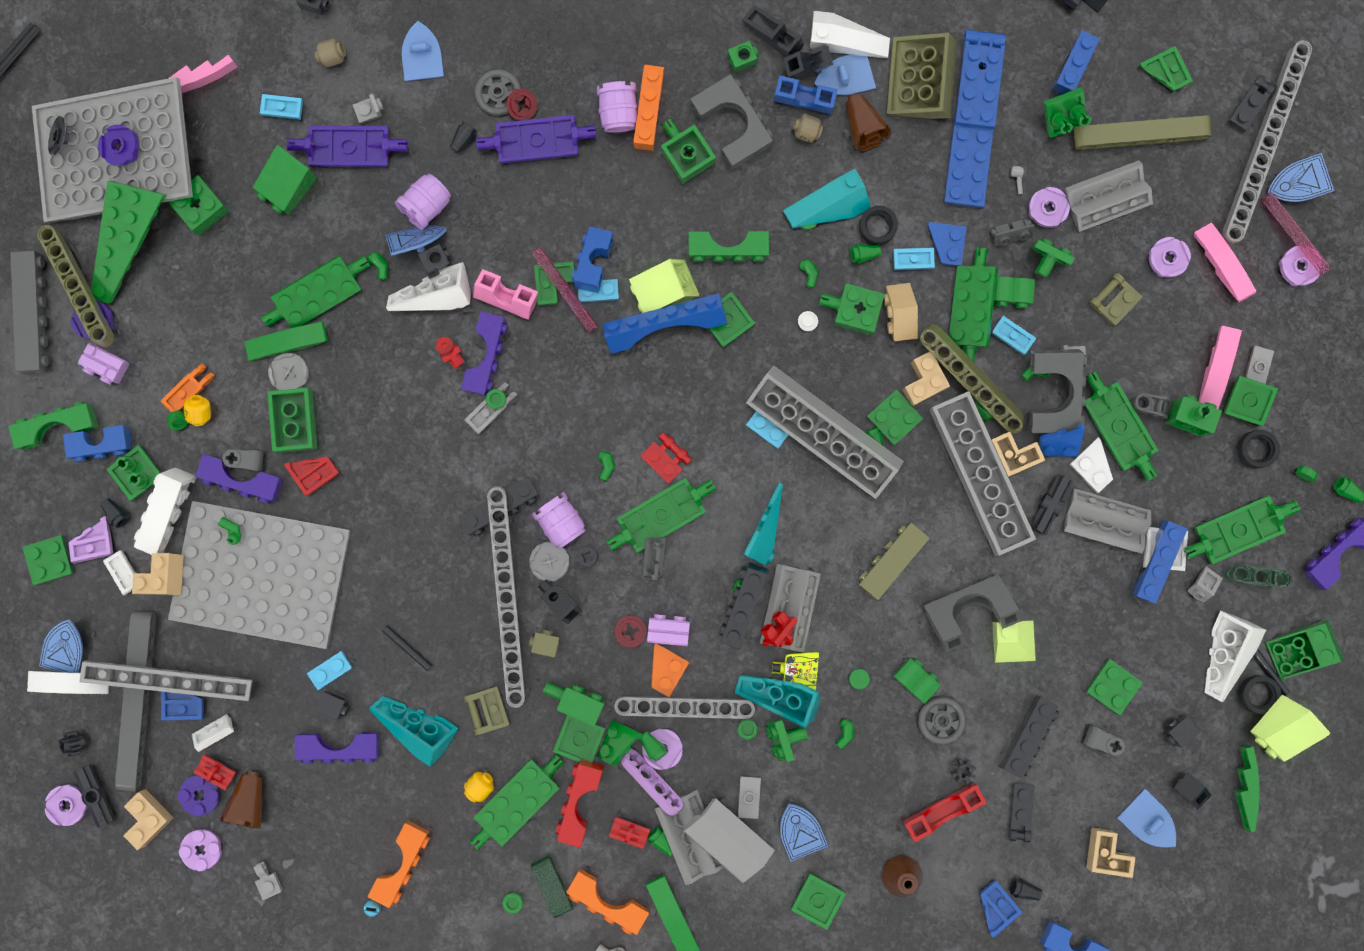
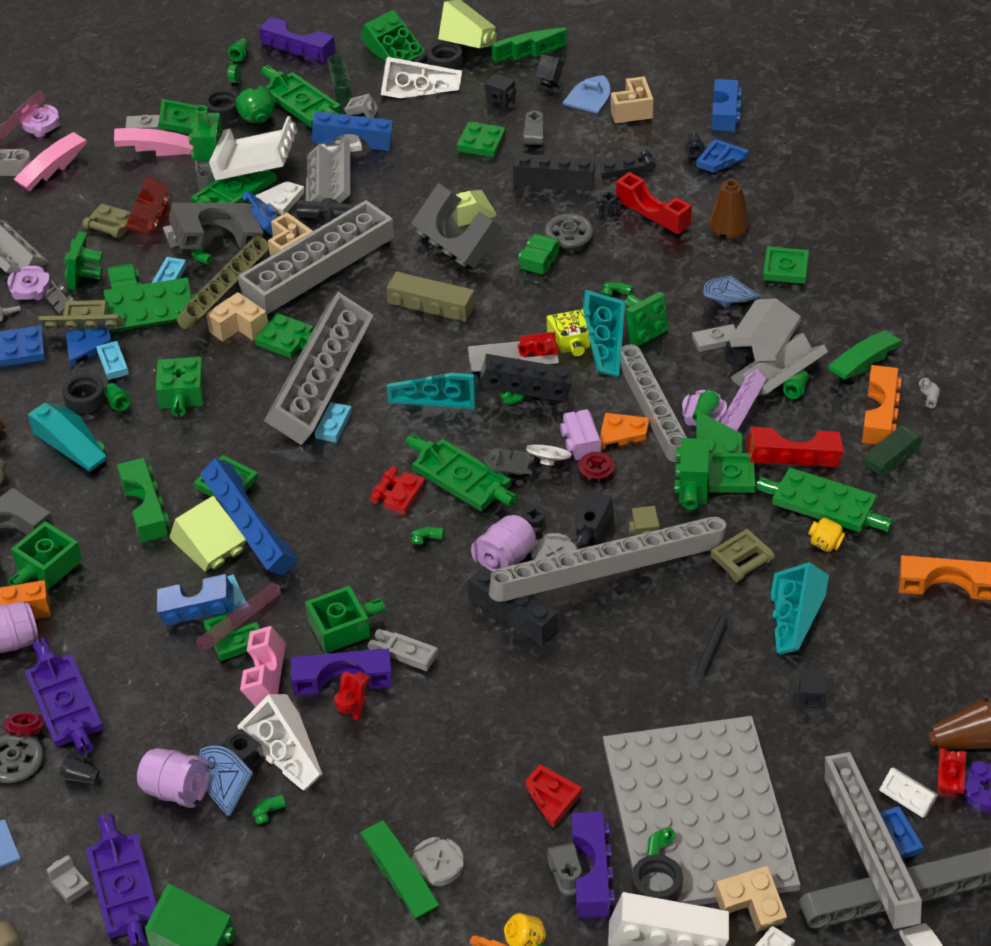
camera: 110 degrees left, 40 degrees down
green plate [261,255,370,328] -> none
green brick [267,387,318,453] -> none
dark purple arch [295,732,380,763] -> none
medium azure plate [307,651,353,690] -> none
green tile [486,389,507,410] -> none
green tile [502,892,523,914] -> none
red hips [609,817,650,849] -> none
green tile [737,719,758,740] -> none
white plate [798,311,818,331] -> none
green arm [799,259,819,289] -> none
green tile [849,669,870,689] -> none
tan brick [883,283,918,341] -> none
lavender plate [1149,237,1191,278] -> none
none -> olive bracket [38,300,125,330]
none -> clear red arch [125,175,170,237]
none -> white panel [209,116,297,180]
none -> green cylinder [236,86,275,124]
none -> green brick [305,585,386,654]
none -> white dish [526,445,571,465]
none -> black tyre [631,854,683,902]

